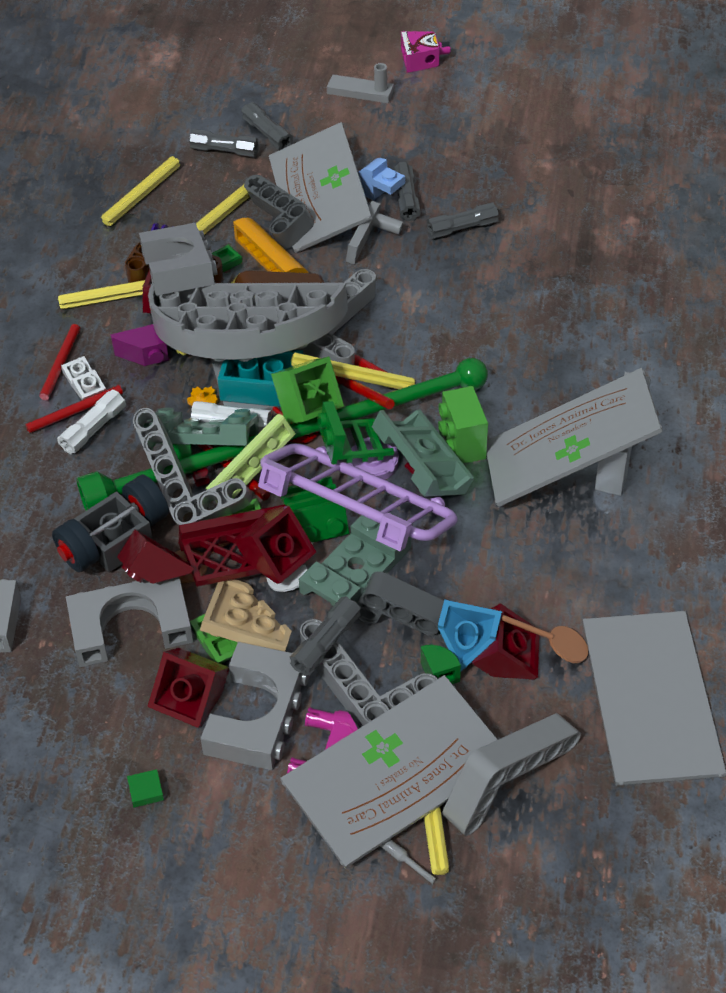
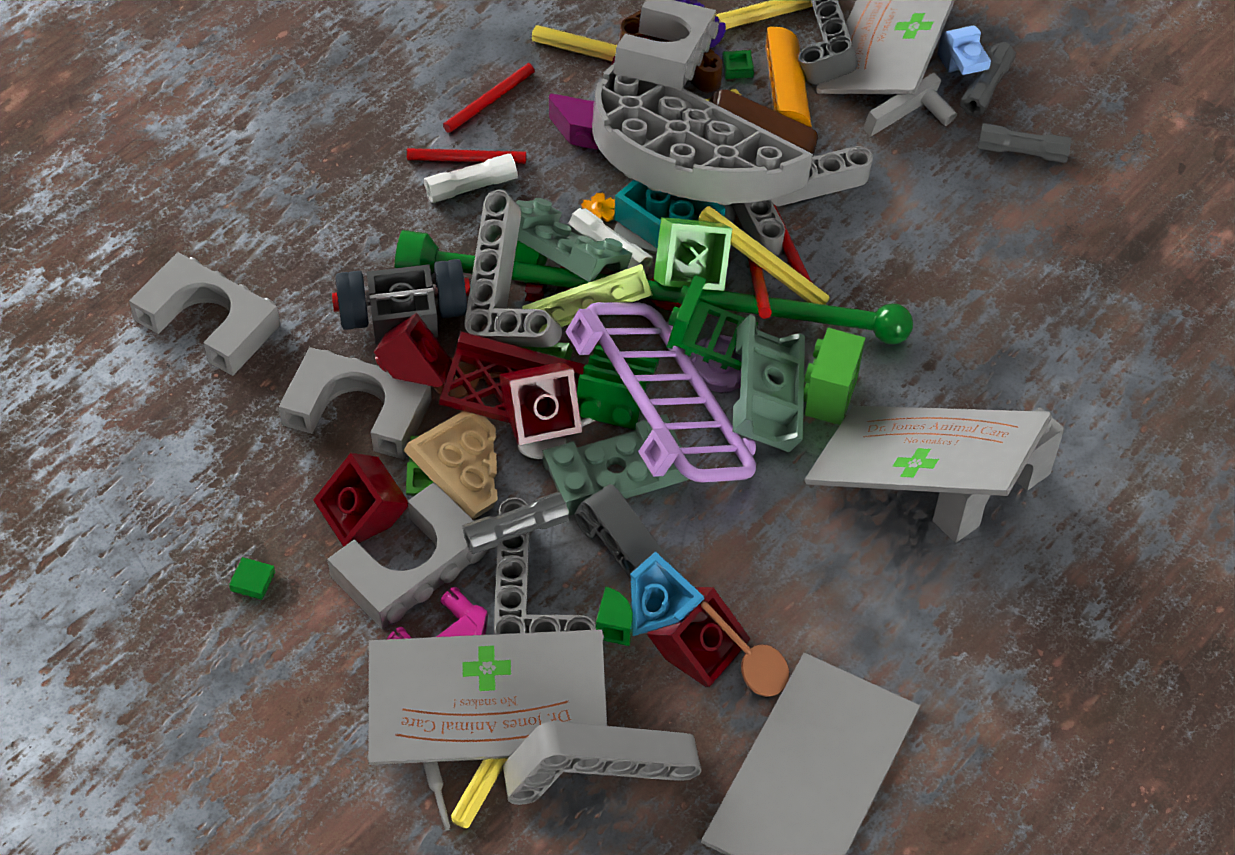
camera: 30 degrees right, 5 degrees up
white slope [61,356,106,400] -> none

